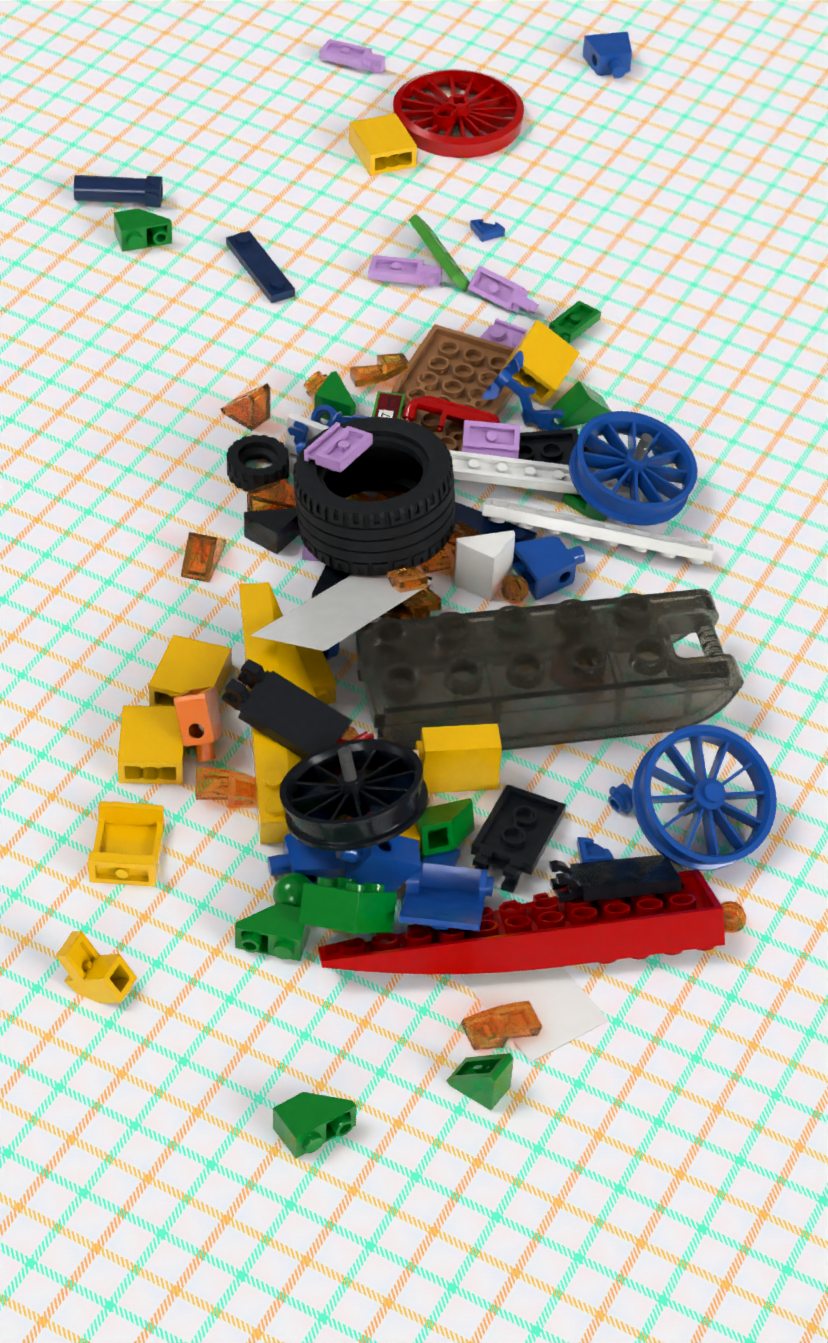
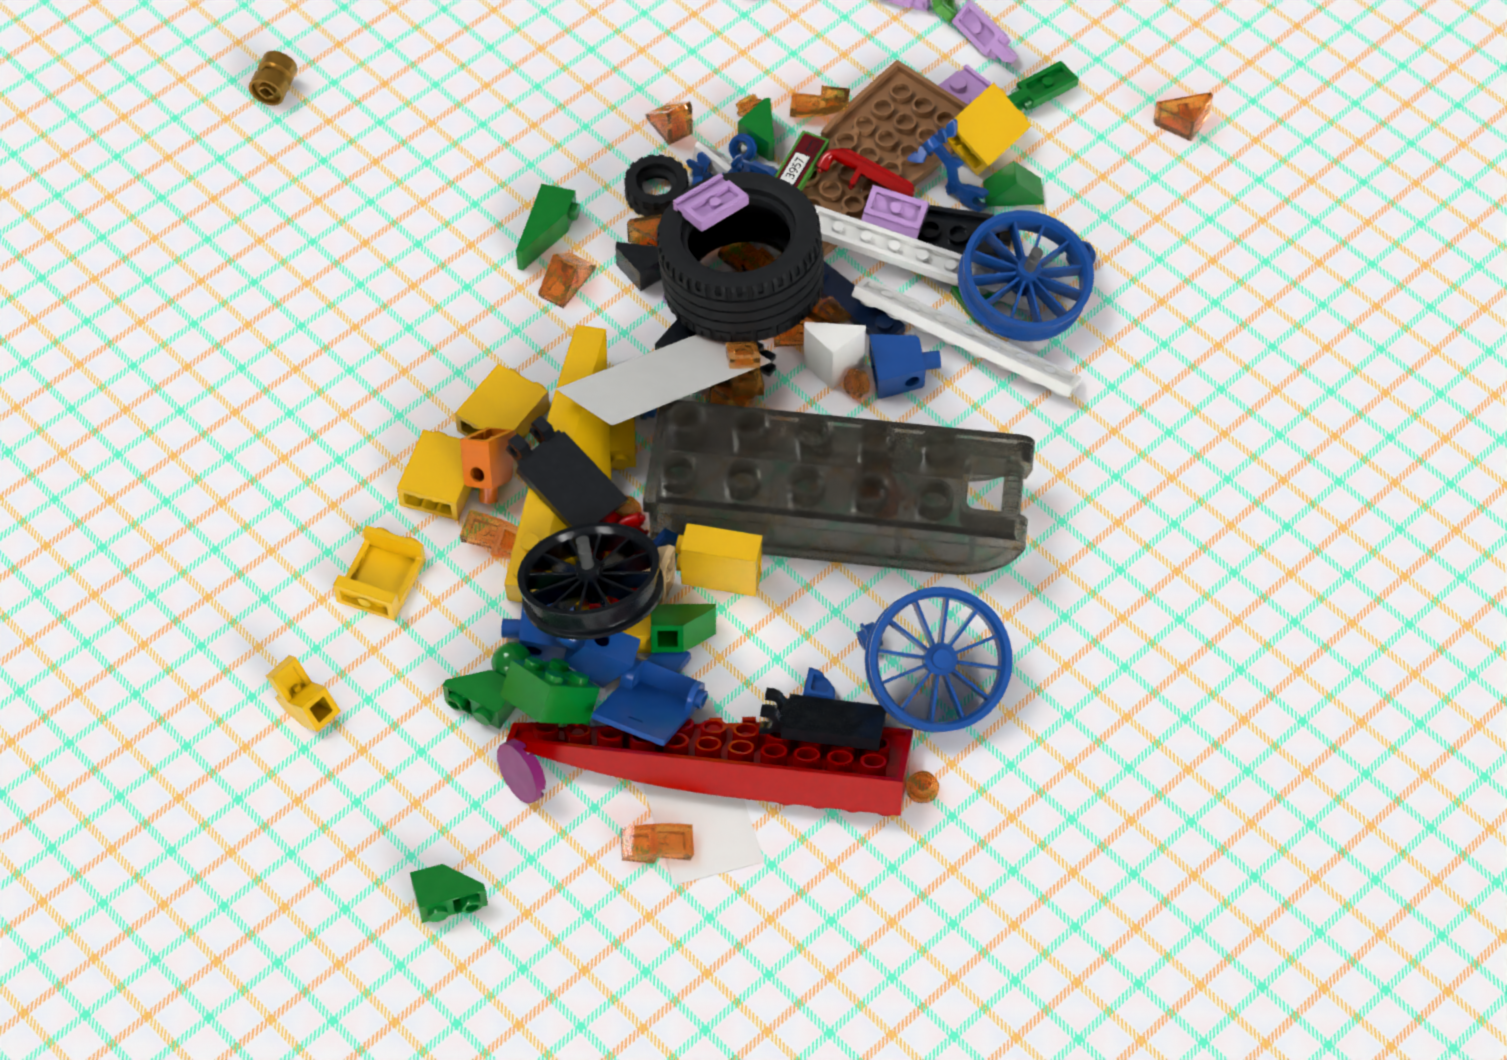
camera: 20 degrees right, 10 degrees up
green slope [446,1053,514,1111] -> none
black tile [471,784,566,893] -> none
none -> magenta tile [497,739,546,804]
none -> green slope [516,184,580,270]
none -> clear orange slope [1153,92,1213,141]

